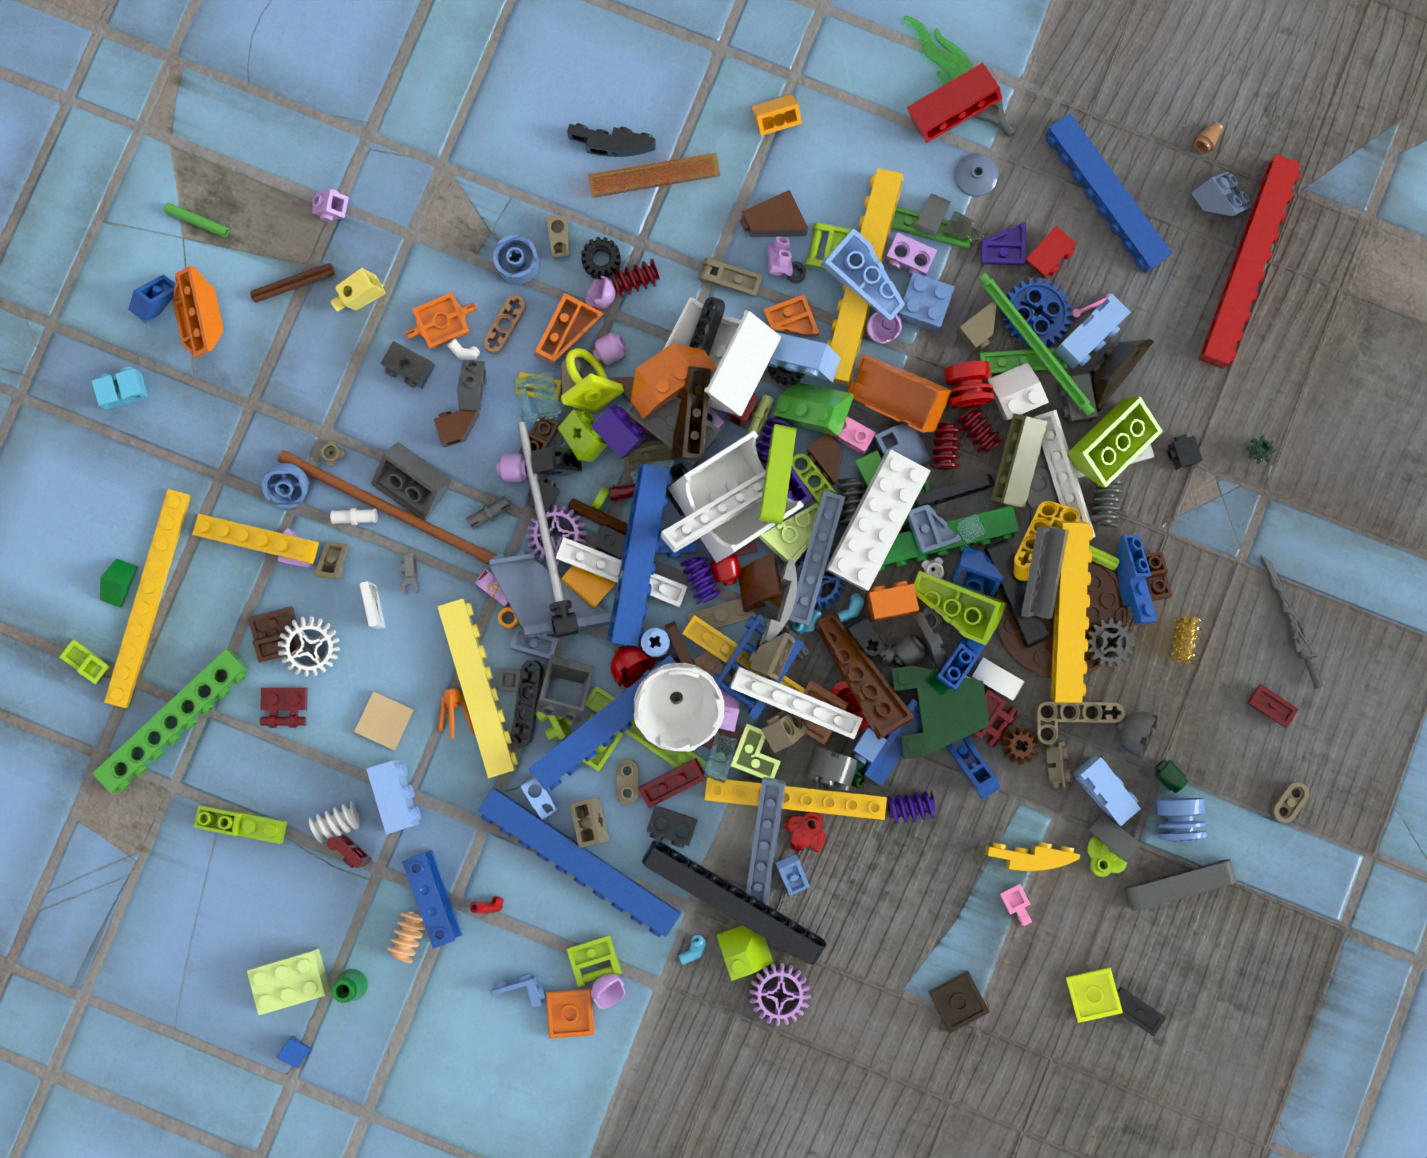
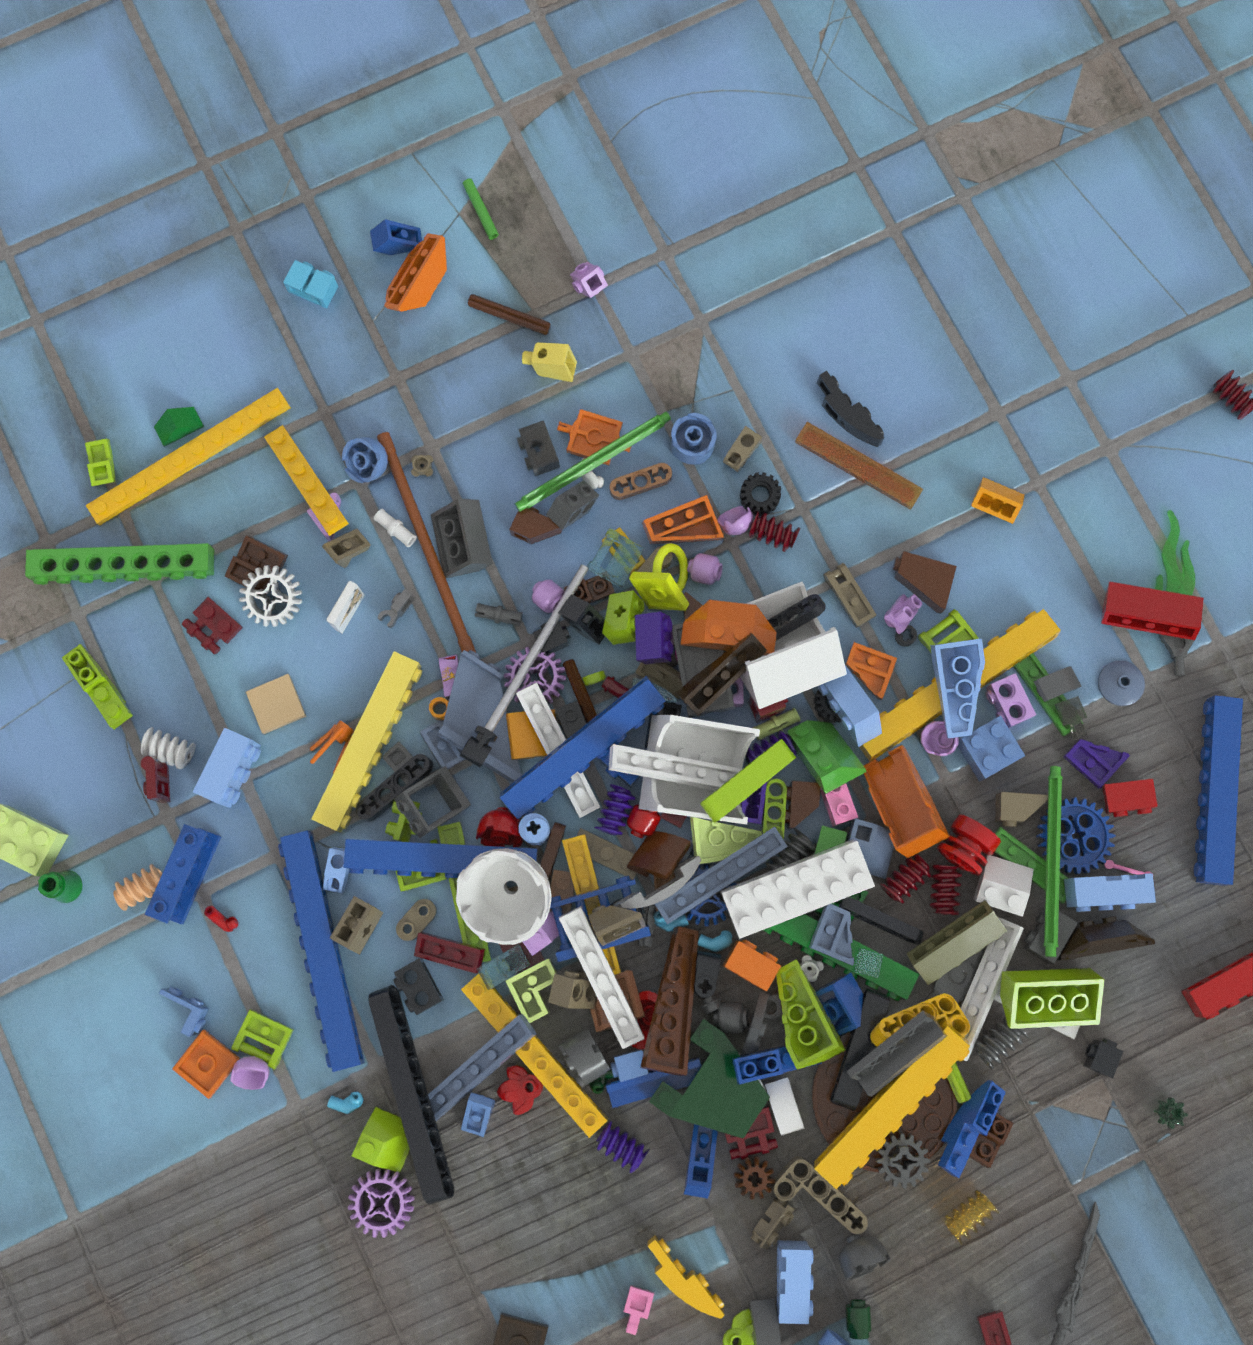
camera: 45 degrees right, 5 degrees down
none -> bright green piece [514,412,671,512]

